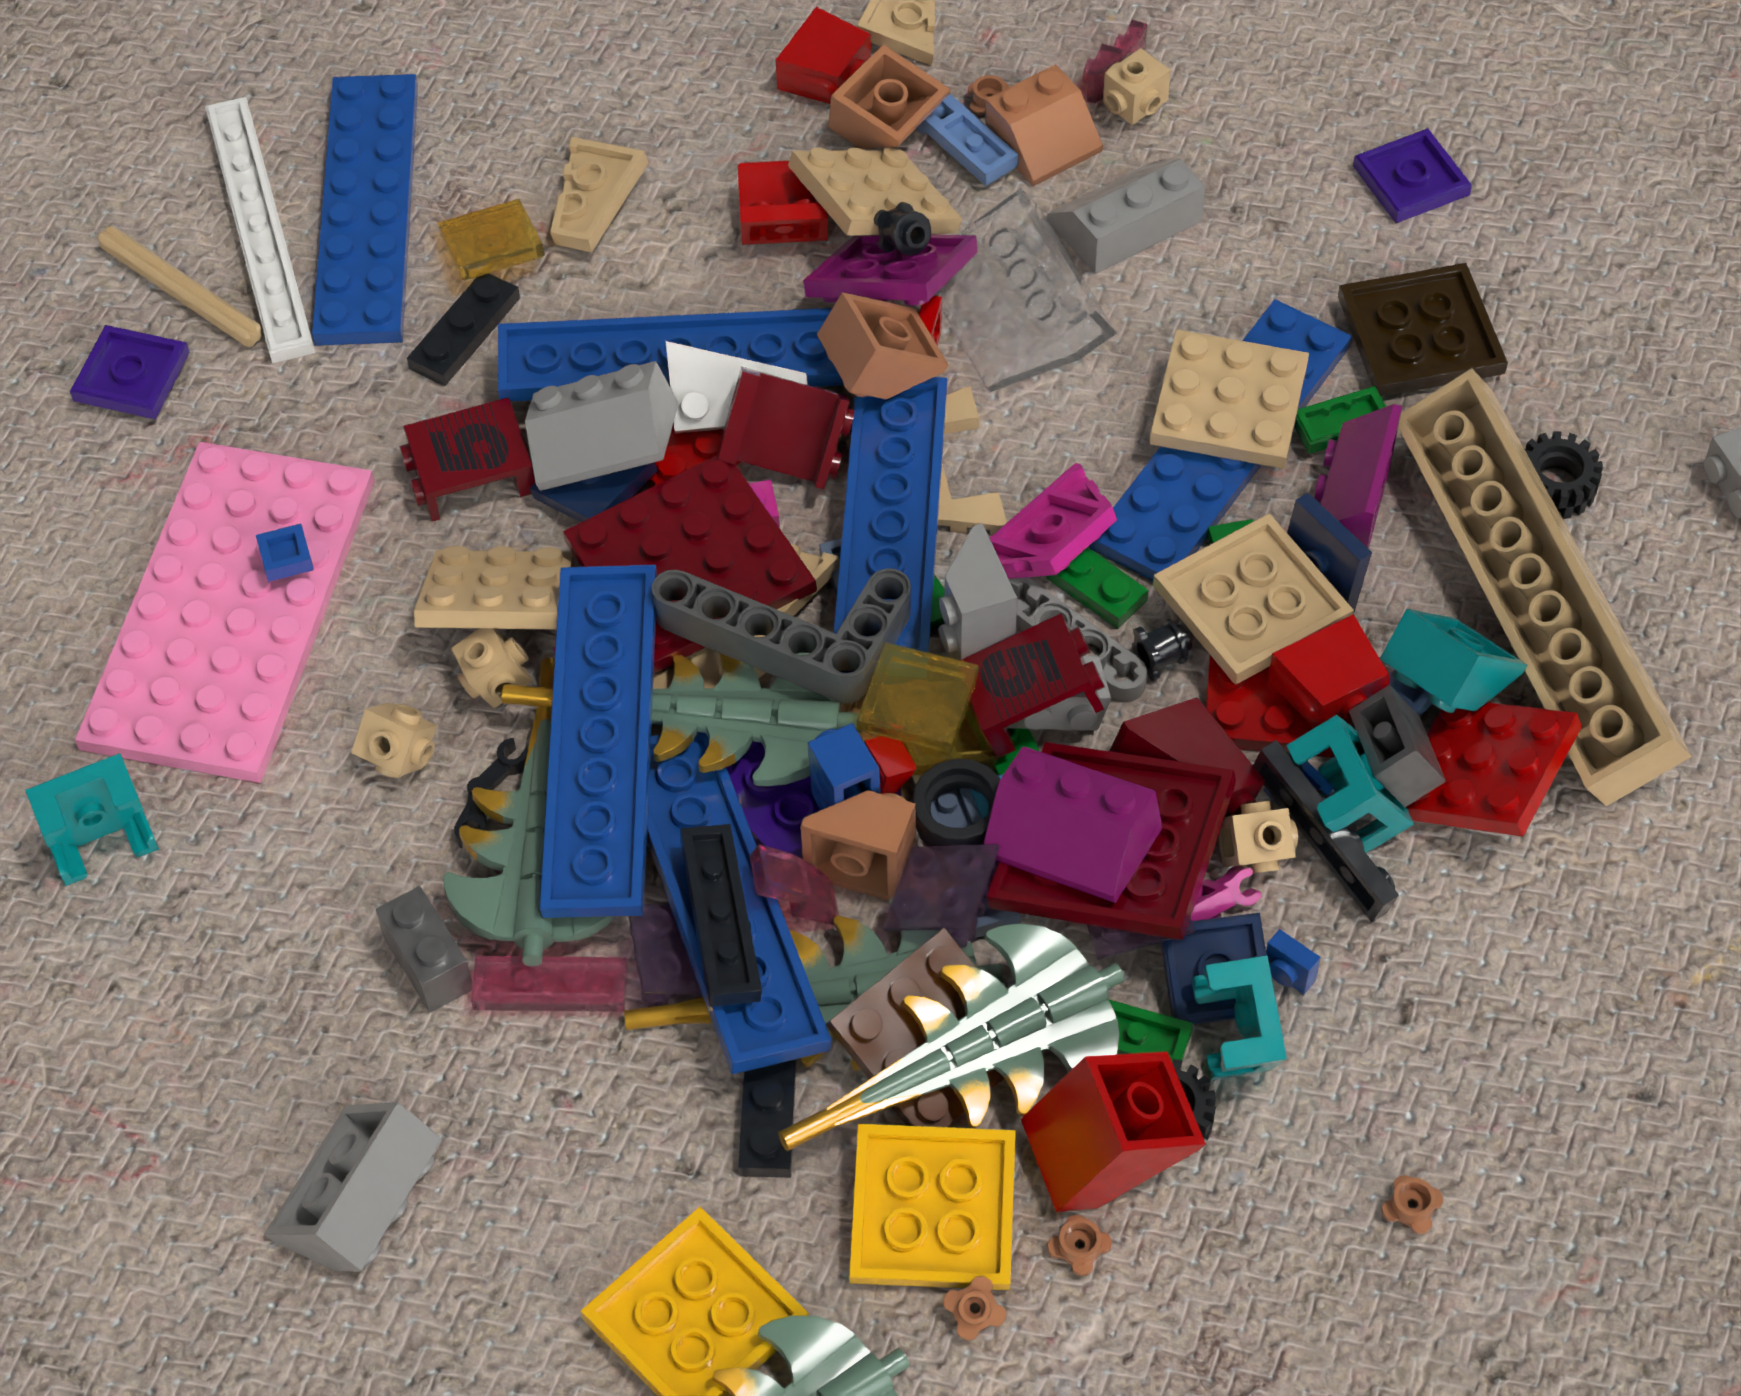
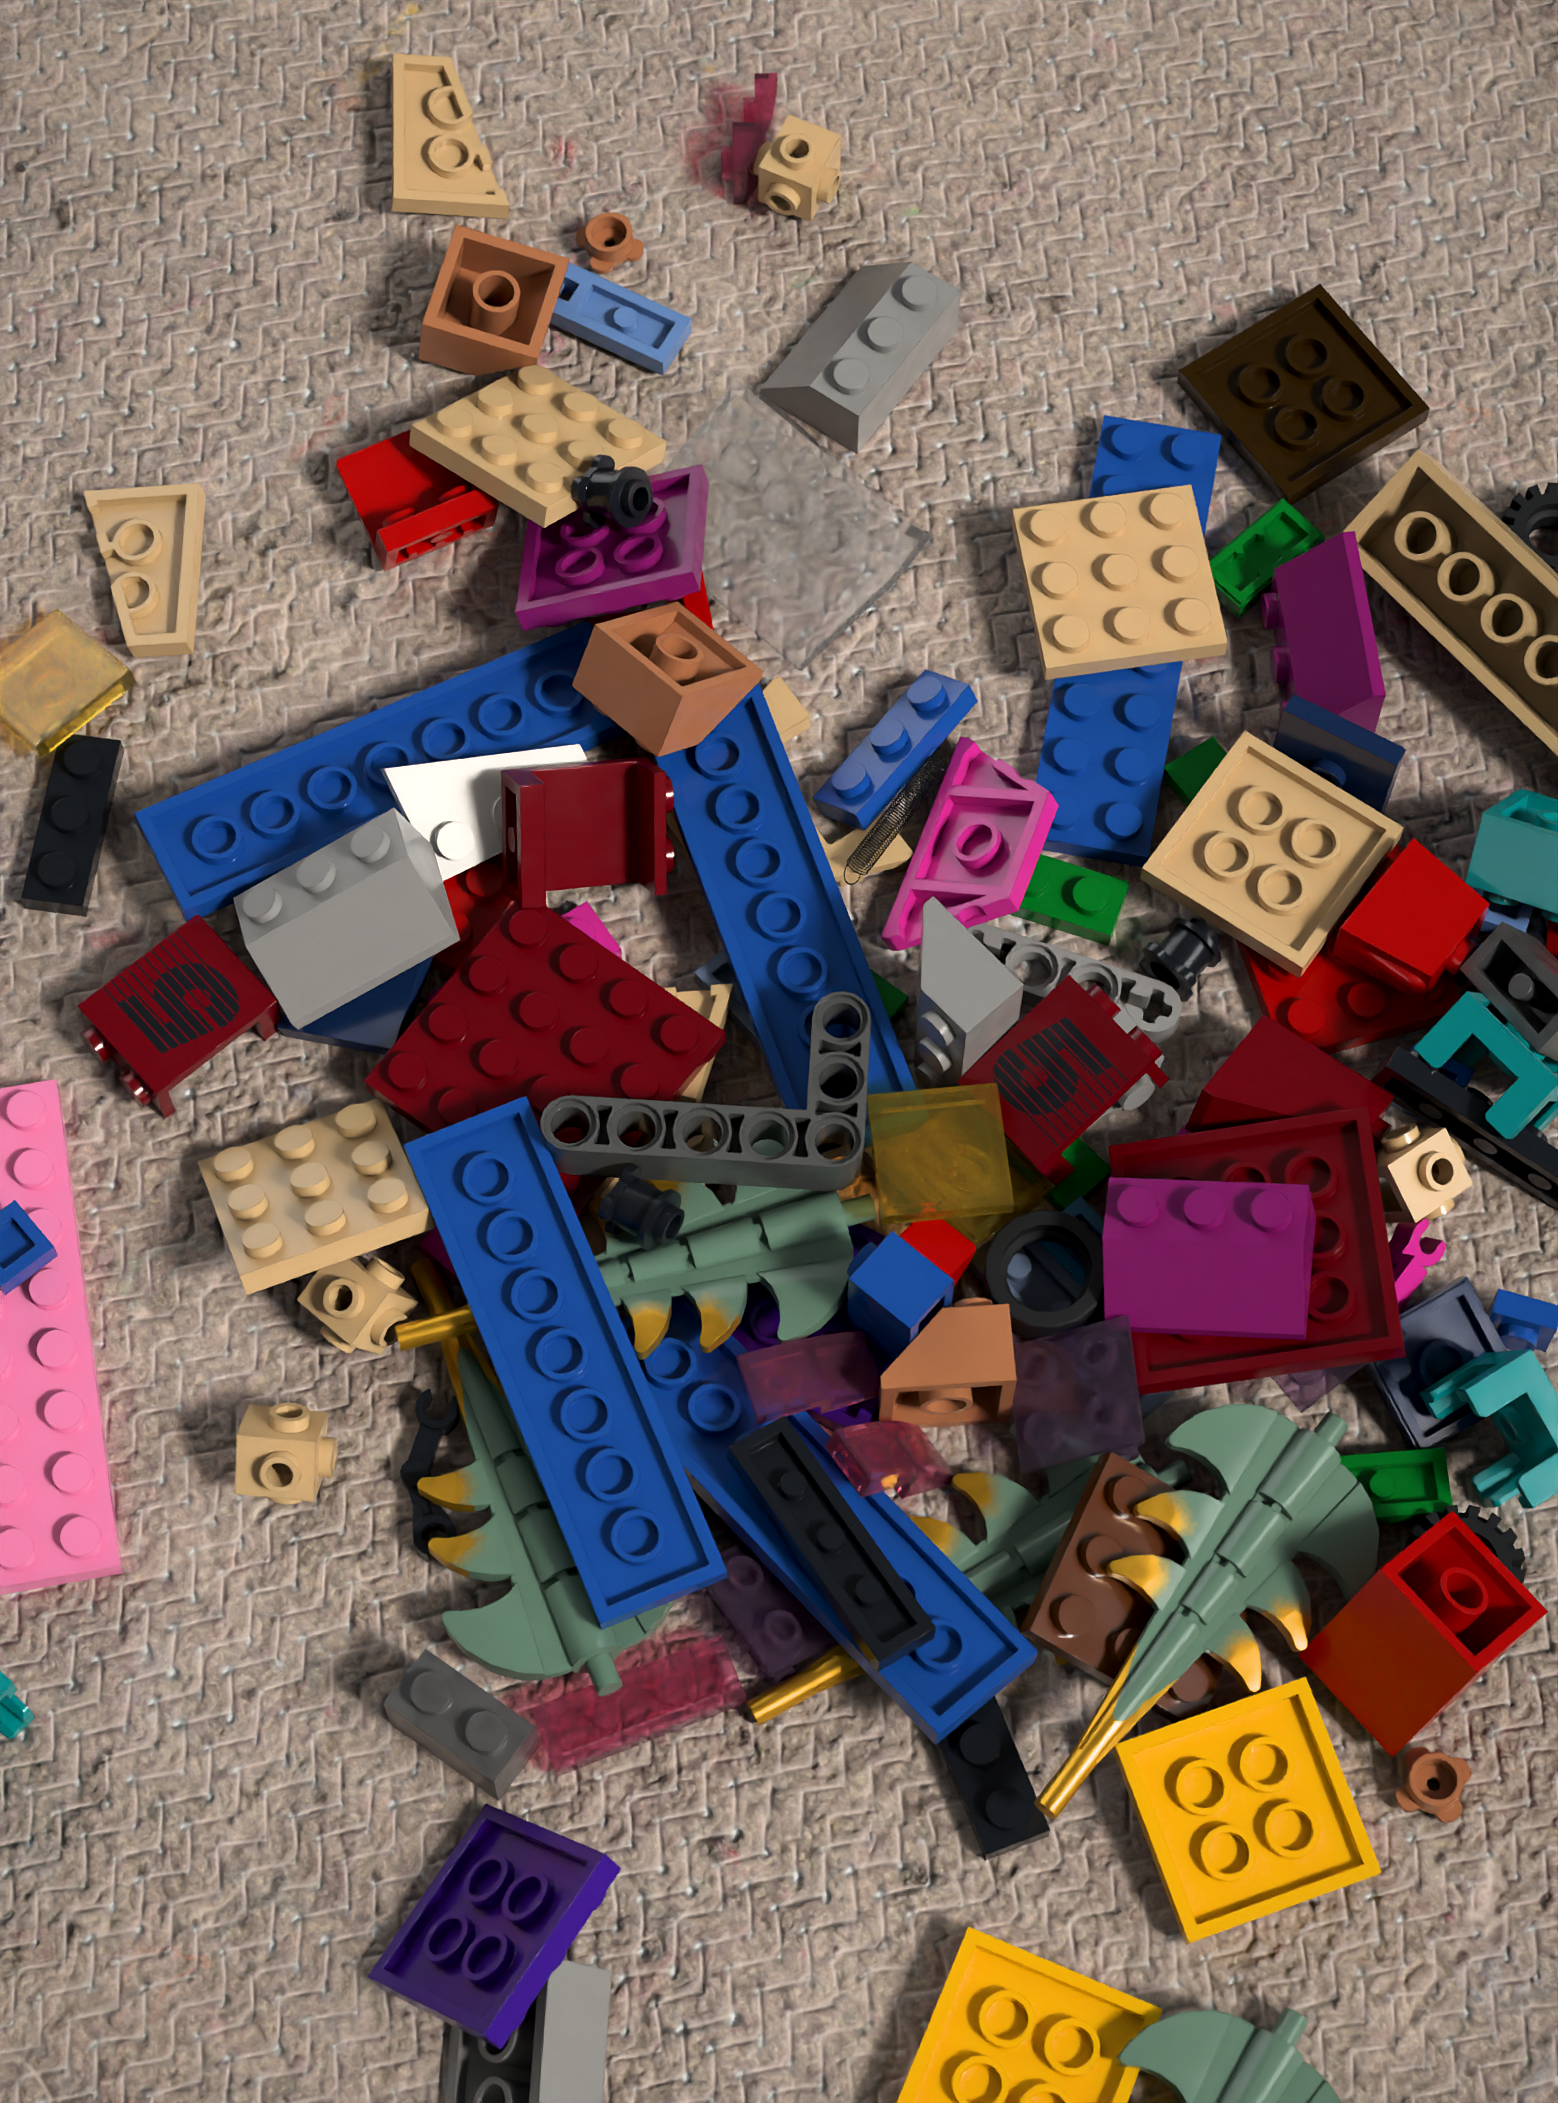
camera: 25 degrees left, 10 degrees up
red torso [775,6,872,104] -> none
nougat plate [943,1276,1006,1340] -> none
nougat slope [985,64,1103,186] -> none
dark purple tile [1353,128,1472,223] -> none
none -> dark purple plate [367,1804,622,2049]
none -> black brick [598,1163,685,1251]
none -> clear pink slope [737,1331,880,1425]
none -> blue plate [812,669,978,831]
none -> black piece [844,746,950,885]

